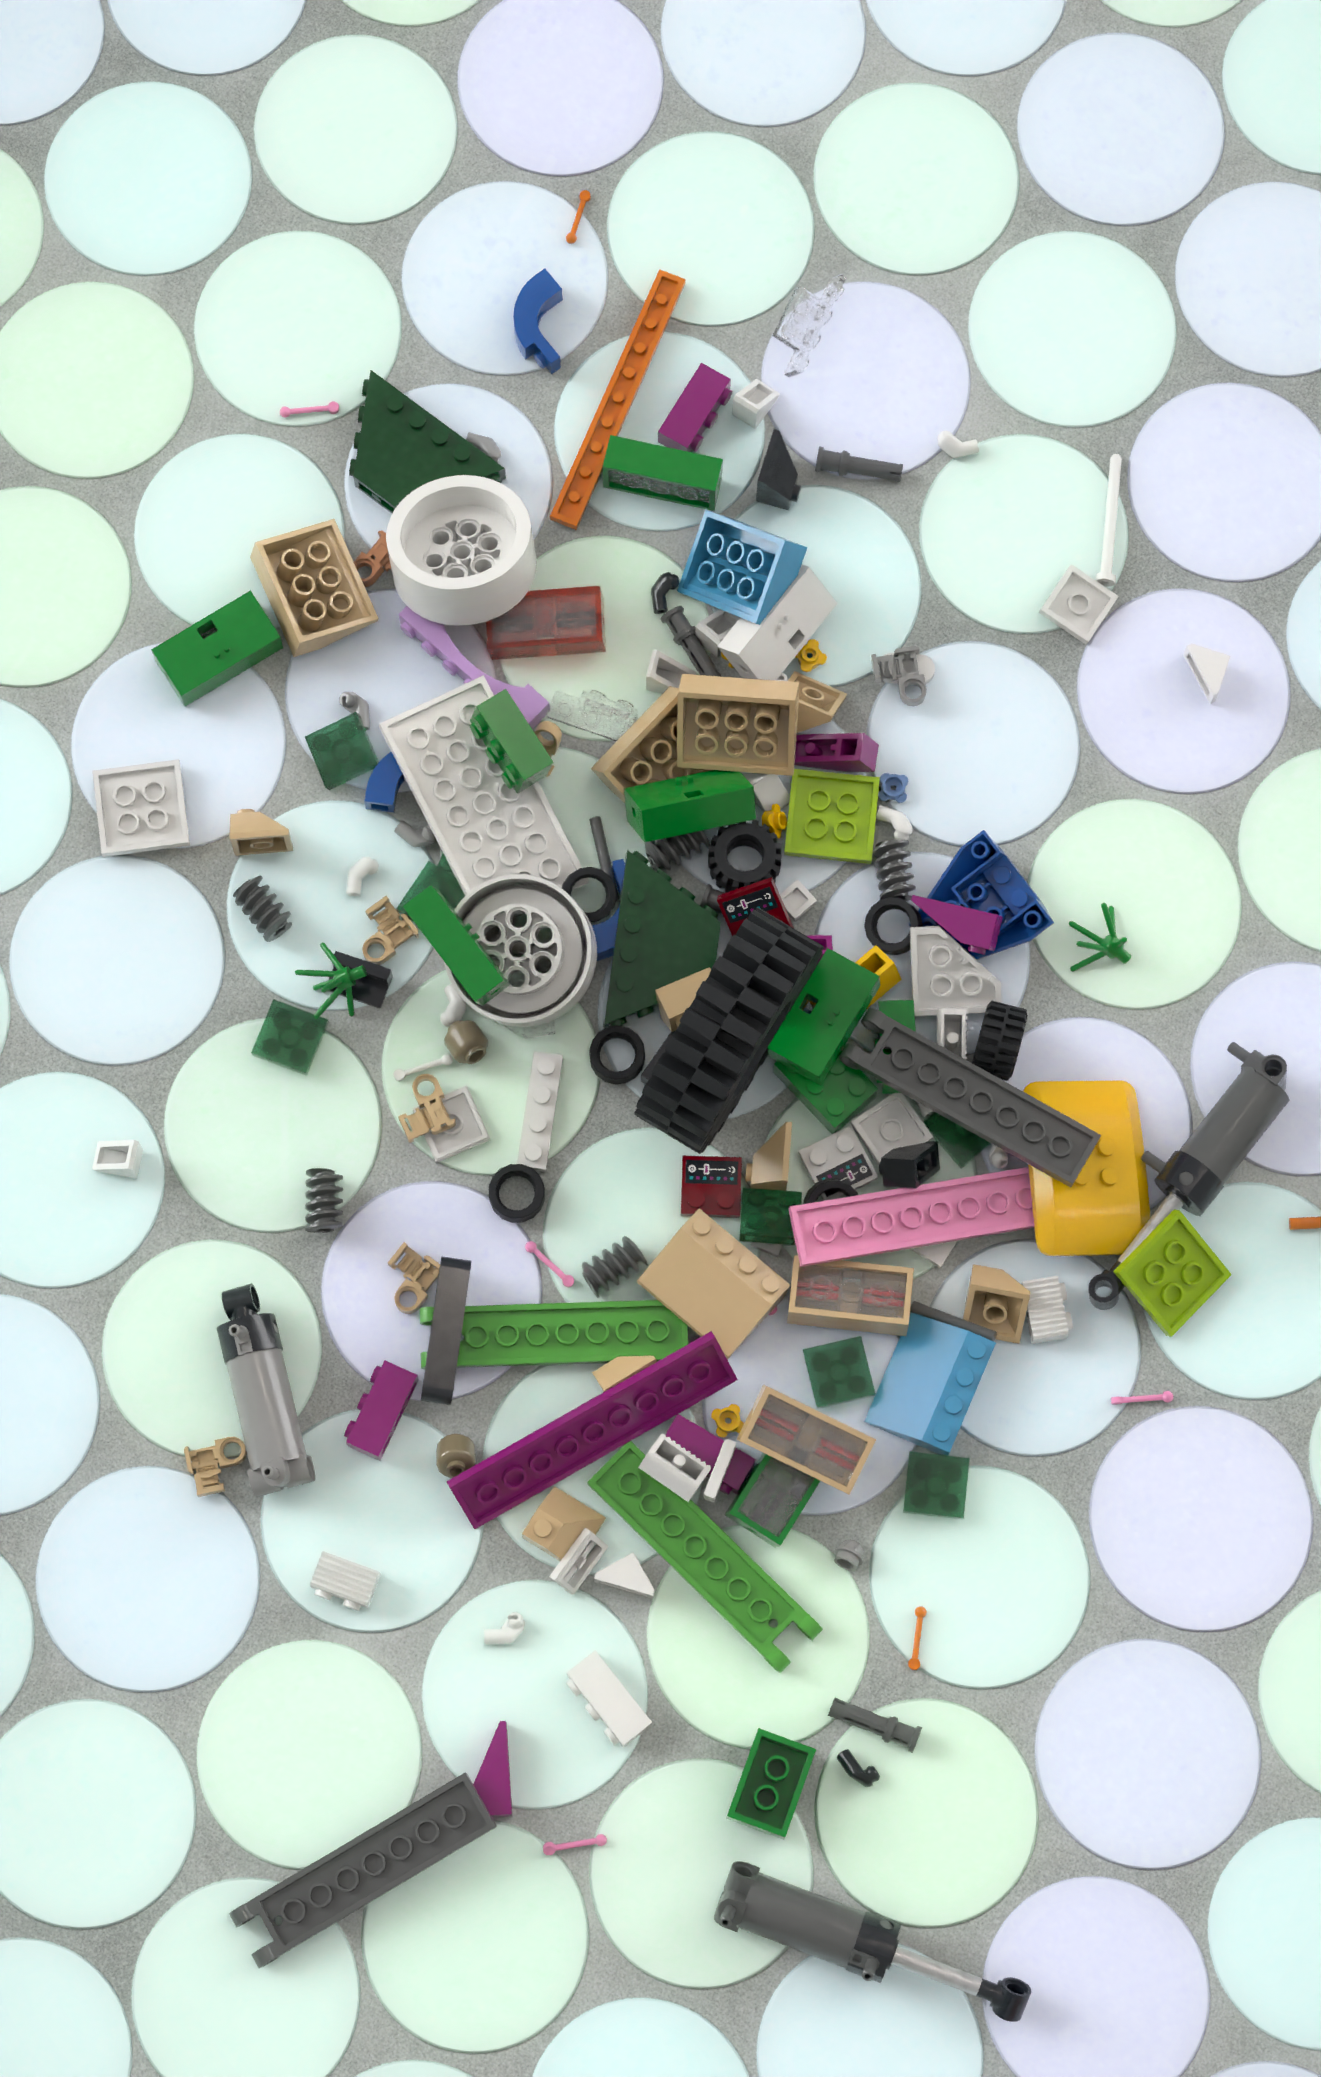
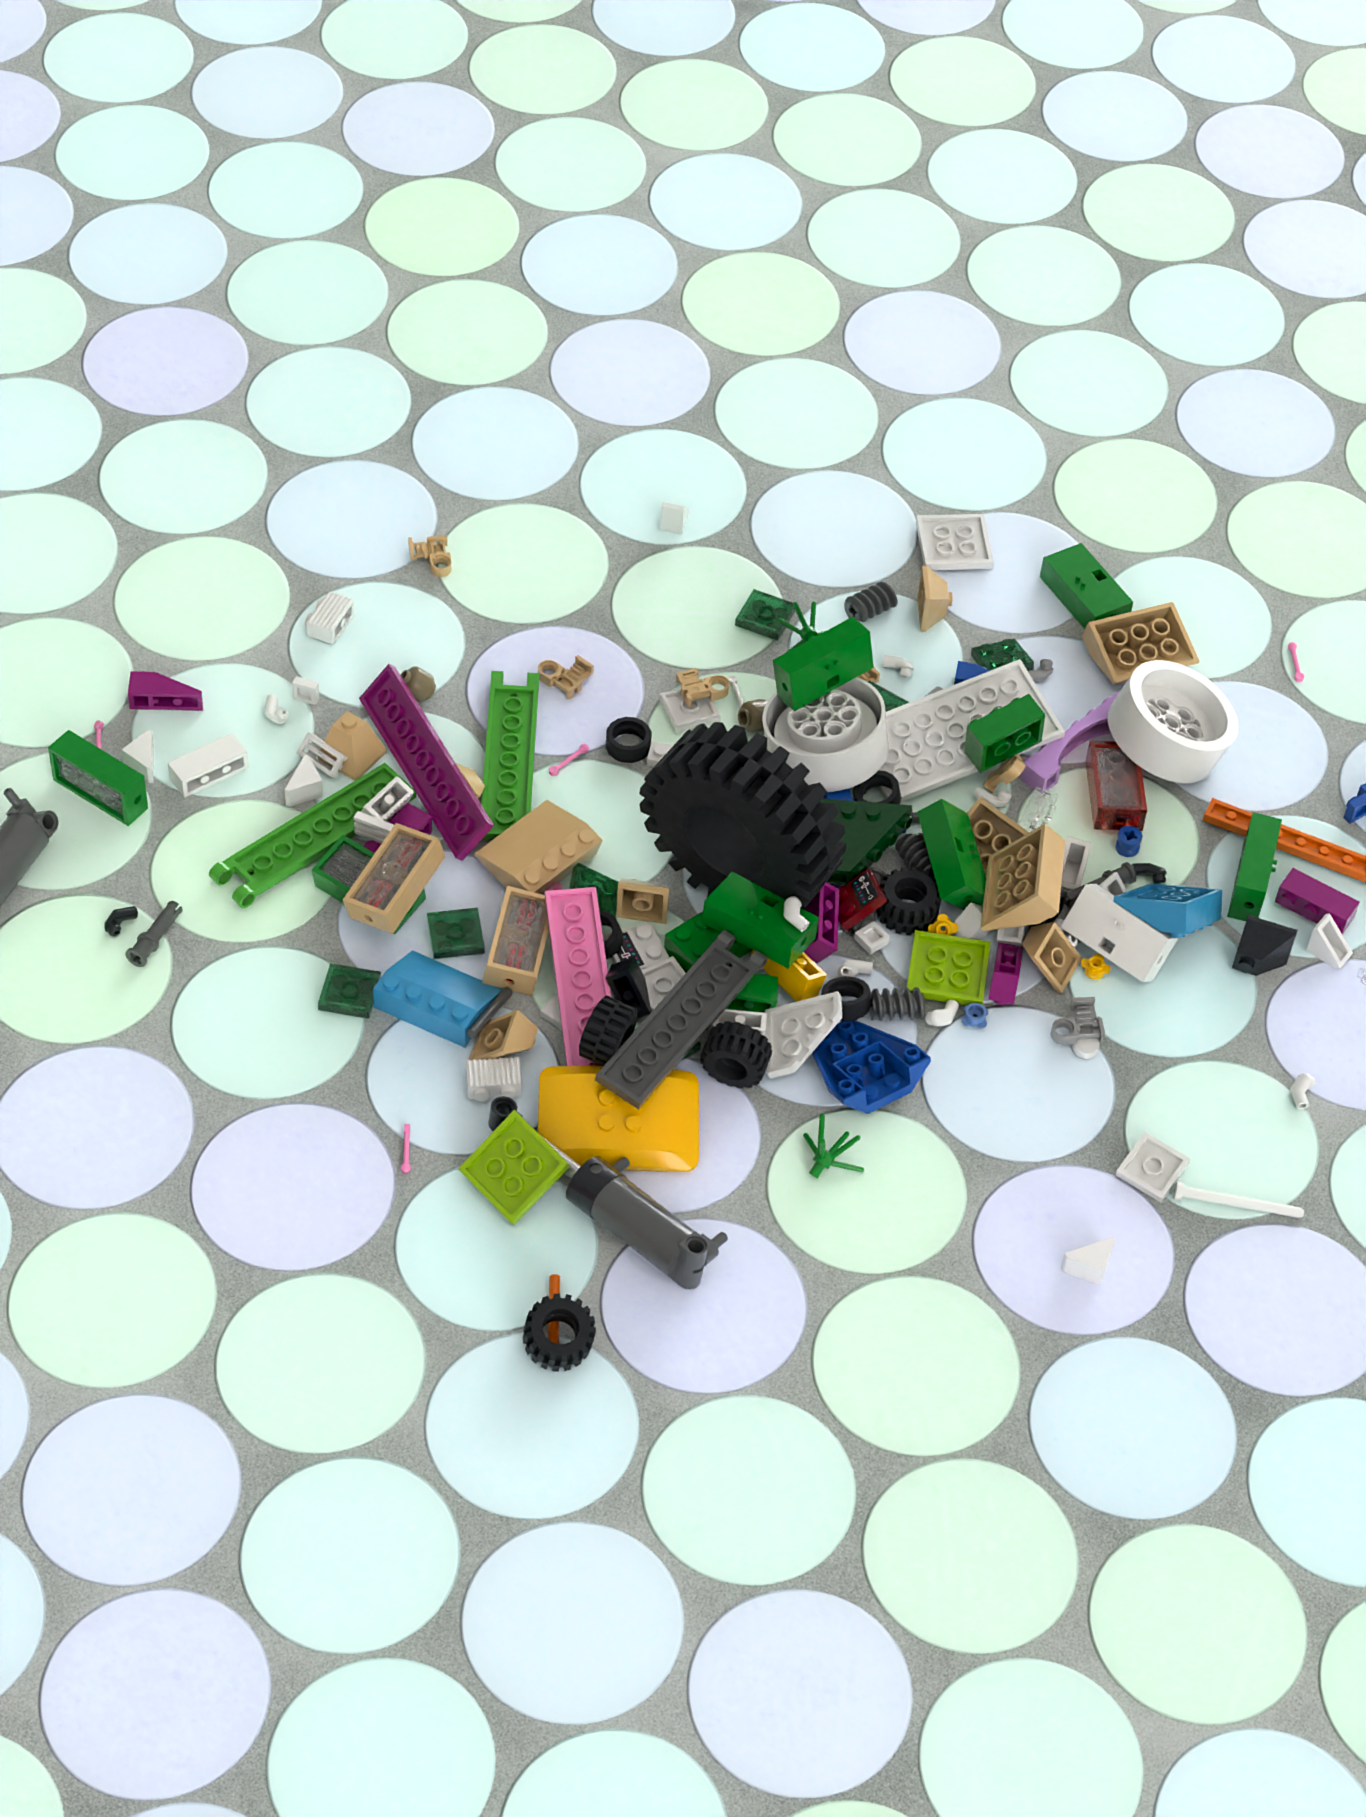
camera: 90 degrees right, 25 degrees down
light grey piece [216,1283,315,1497] -> none
dark grey hinge [229,1772,497,1969] -> none
dark grey piece [305,1168,343,1233] -> none
magenta brick [344,1360,419,1461] -> none
dark green piece [349,370,506,513] -> none
black beam [421,1256,471,1405] -> none
light grey arm [466,432,501,463] -> none
dark grey piece [581,1236,648,1298] -> none
dark red plate [681,1155,742,1218] -> none
green brick [726,1728,816,1840] -> none
dark grey pin [815,446,903,482] -> none
light grey plate [834,1539,864,1571] -> none
orange hinge [908,1606,927,1670] -> none
magenta slope [911,895,1003,955] -> none
none -> green brick [48,730,148,826]
none -> white slope [122,730,154,783]
none -> white plate [292,676,320,705]
none -> black tyre [579,995,637,1066]
none -> white arm [784,896,810,932]
none -> white arm [837,959,873,977]
none -> white arm [973,787,1011,807]
none -> blue wheel [1115,826,1143,857]

